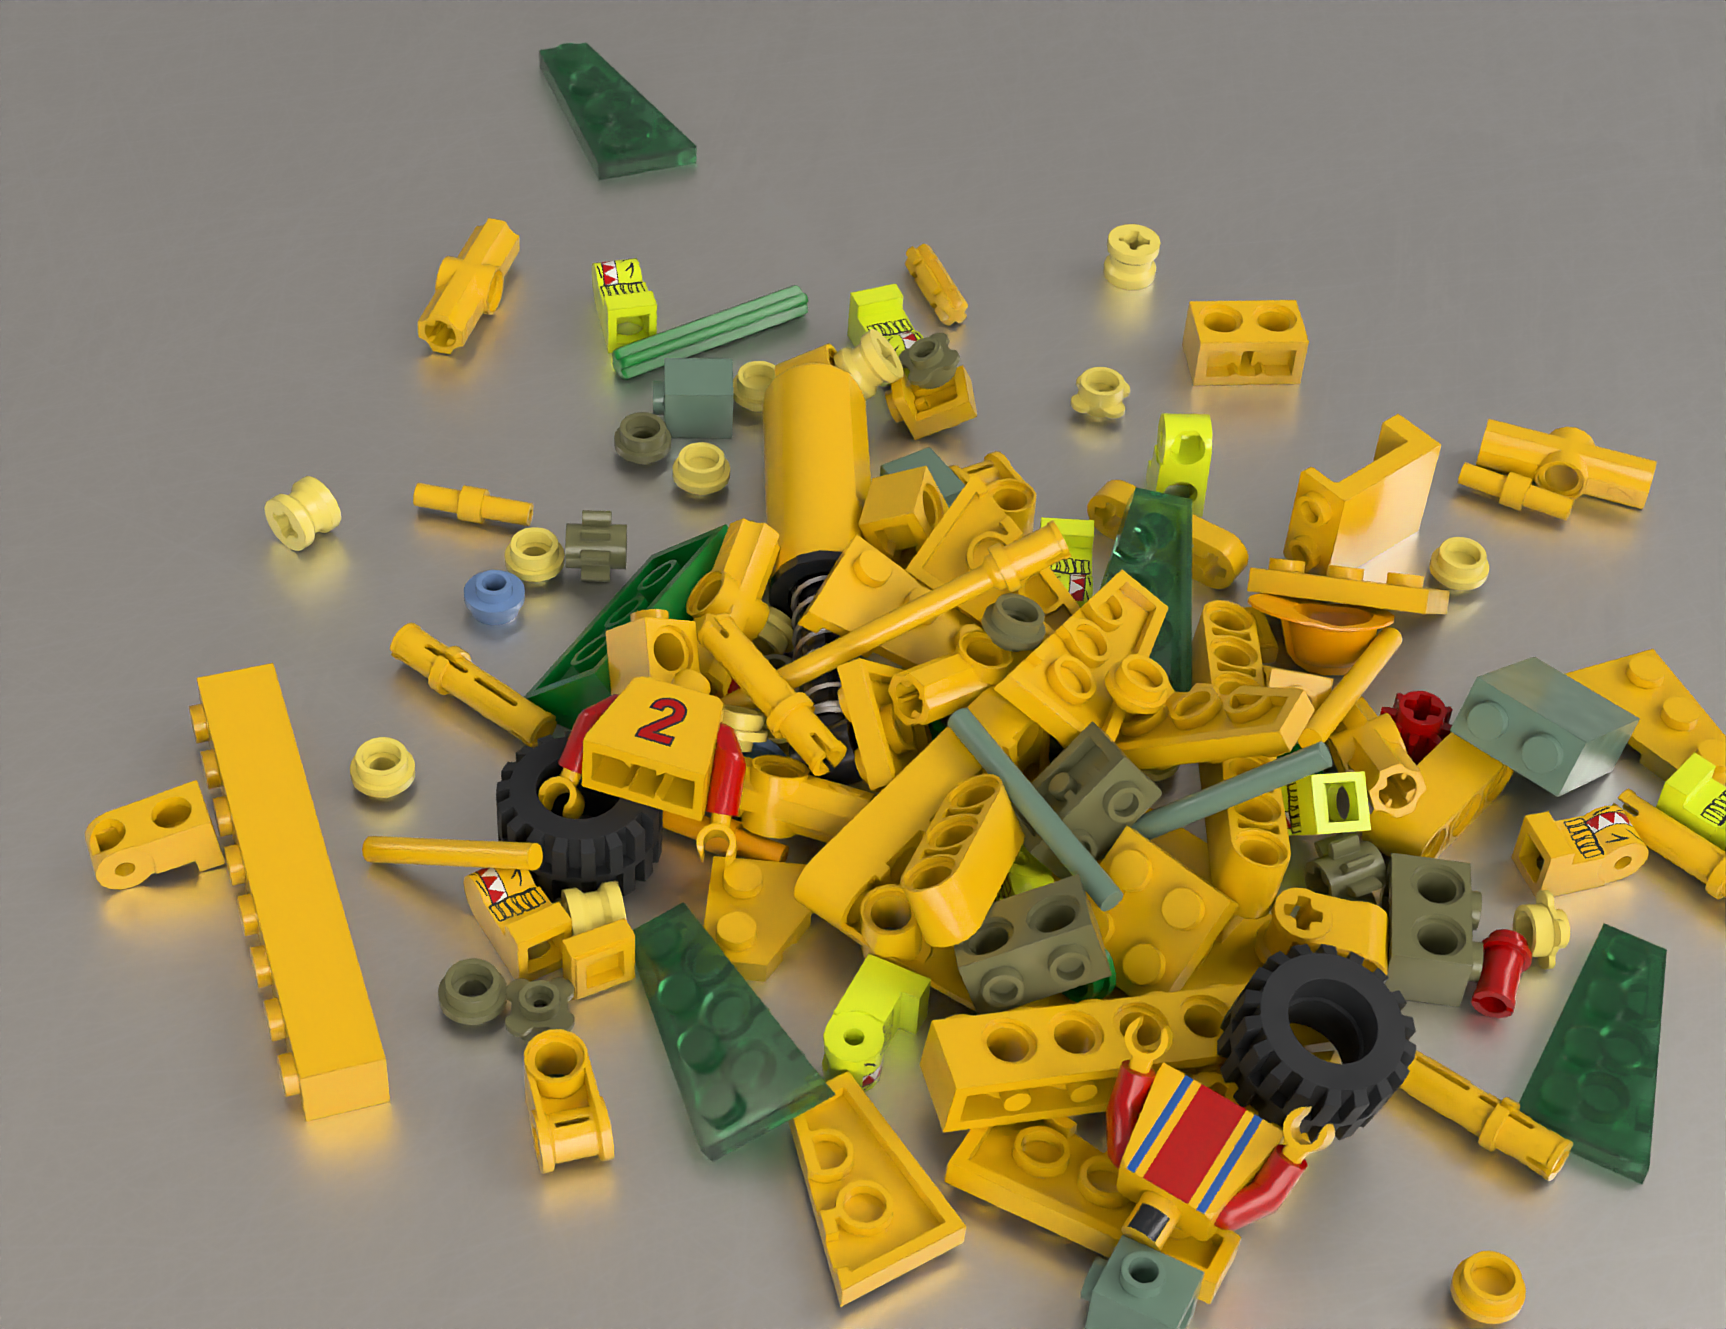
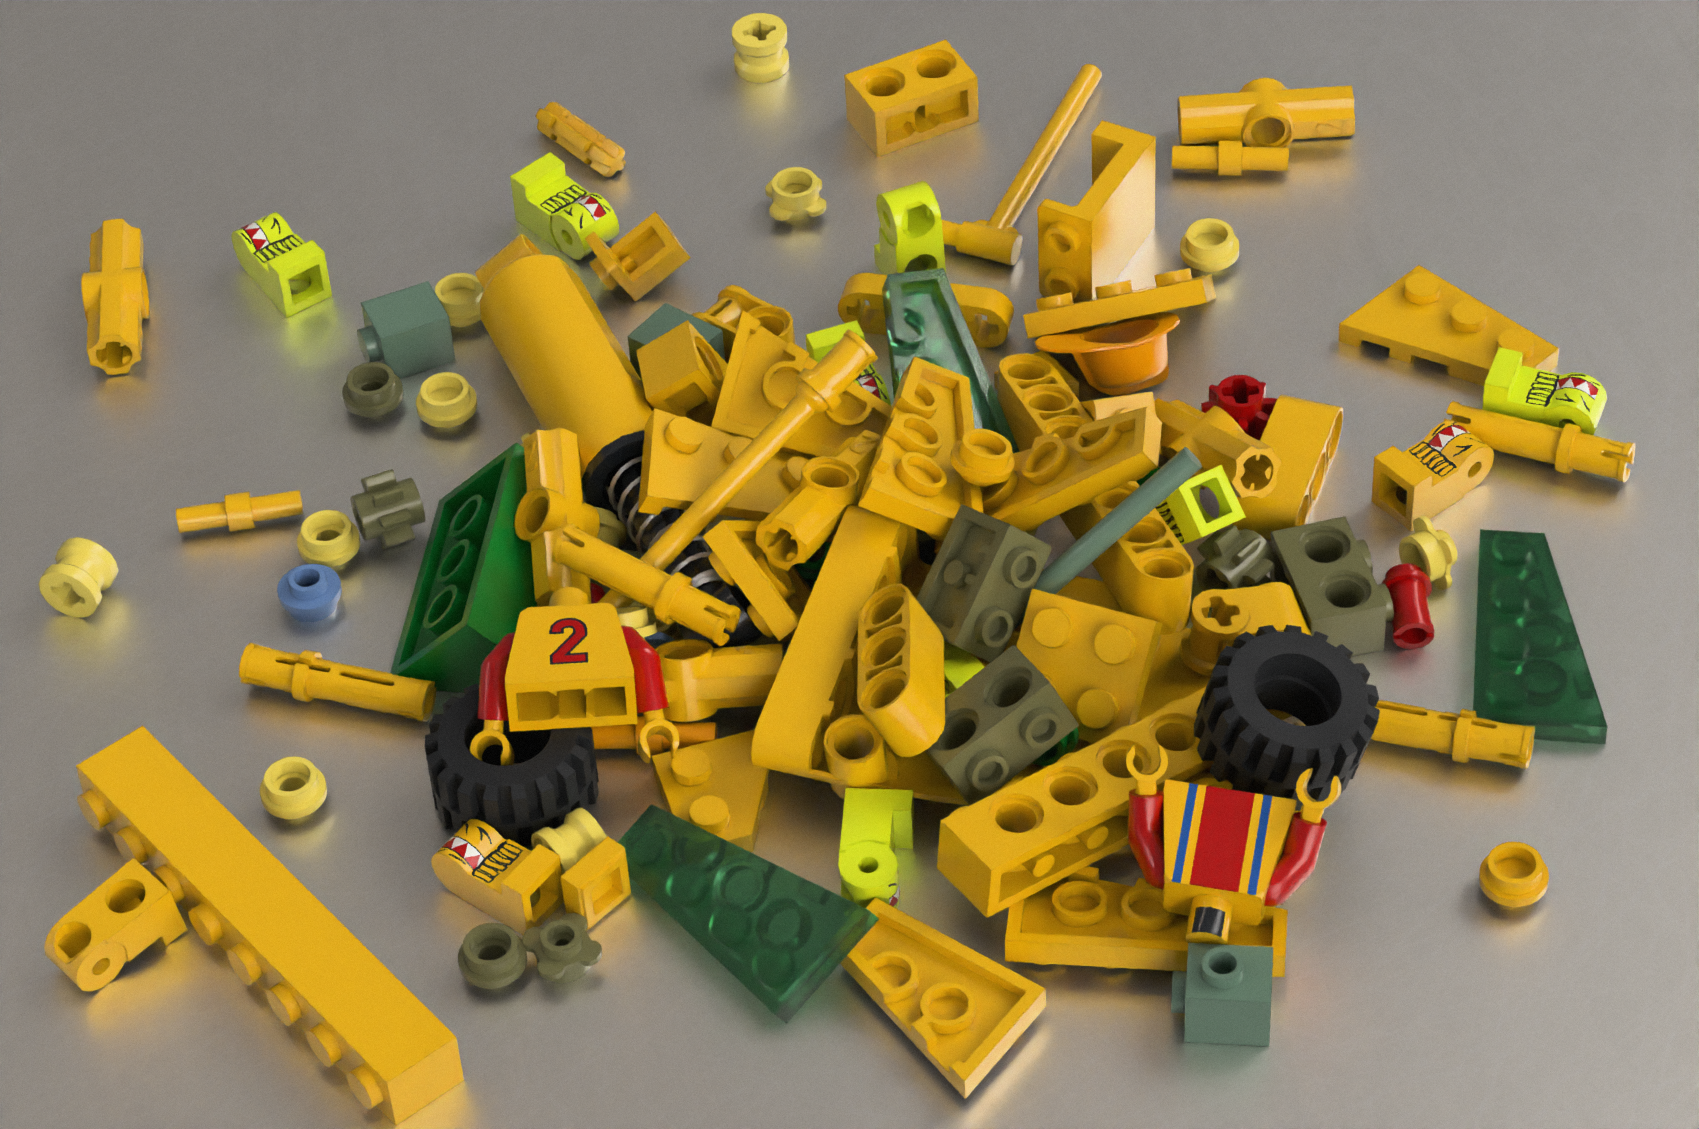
camera: 15 degrees left, 0 degrees up
yellow bar [362,836,543,870] -> none
yellow piece [524,1029,614,1174] -> none
clear green wing [539,42,697,180] -> none
yellow brick [606,609,700,695] -> none
axle [612,285,809,380] -> none
light yellow wheel [833,329,904,401] -> none
olive plate [899,333,960,389] -> none
sand green bar [948,708,1123,911] -> none
olive plate [981,593,1046,652] -> none
yellow bar [1298,627,1402,749] -> none
sand green brick [1450,657,1640,797] -> none
none -> yellow bar [942,64,1102,266]

